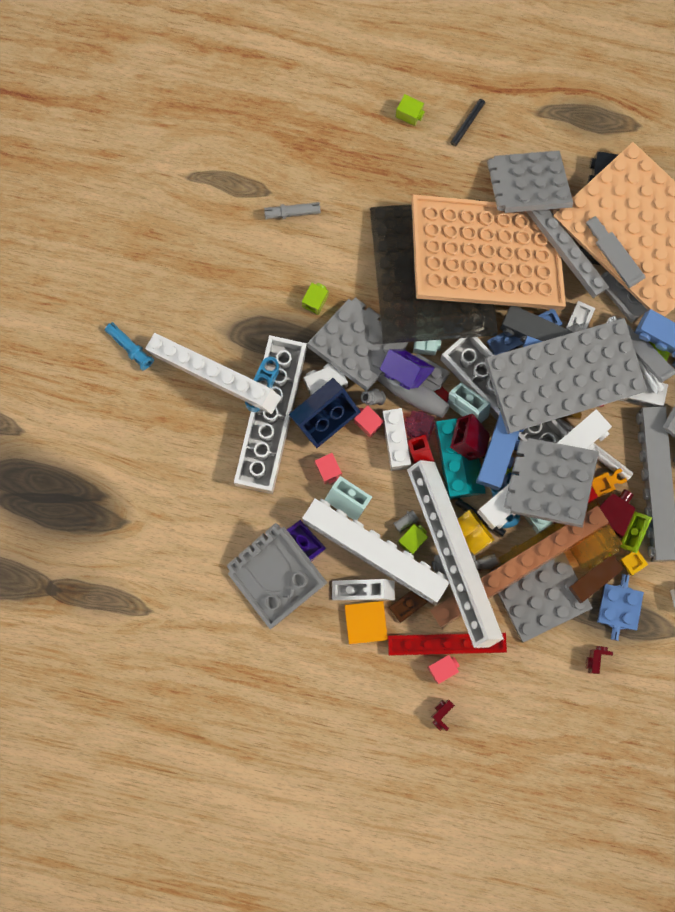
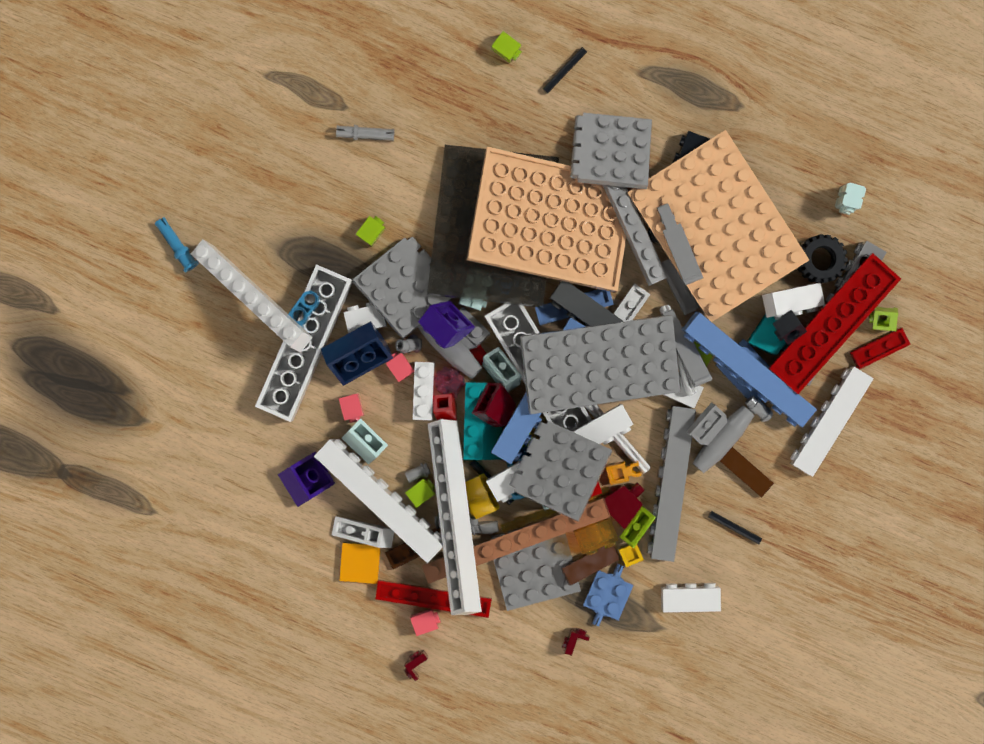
camera: 15 degrees right, 10 degrees up
light grey hinge [227,523,327,629] -> none

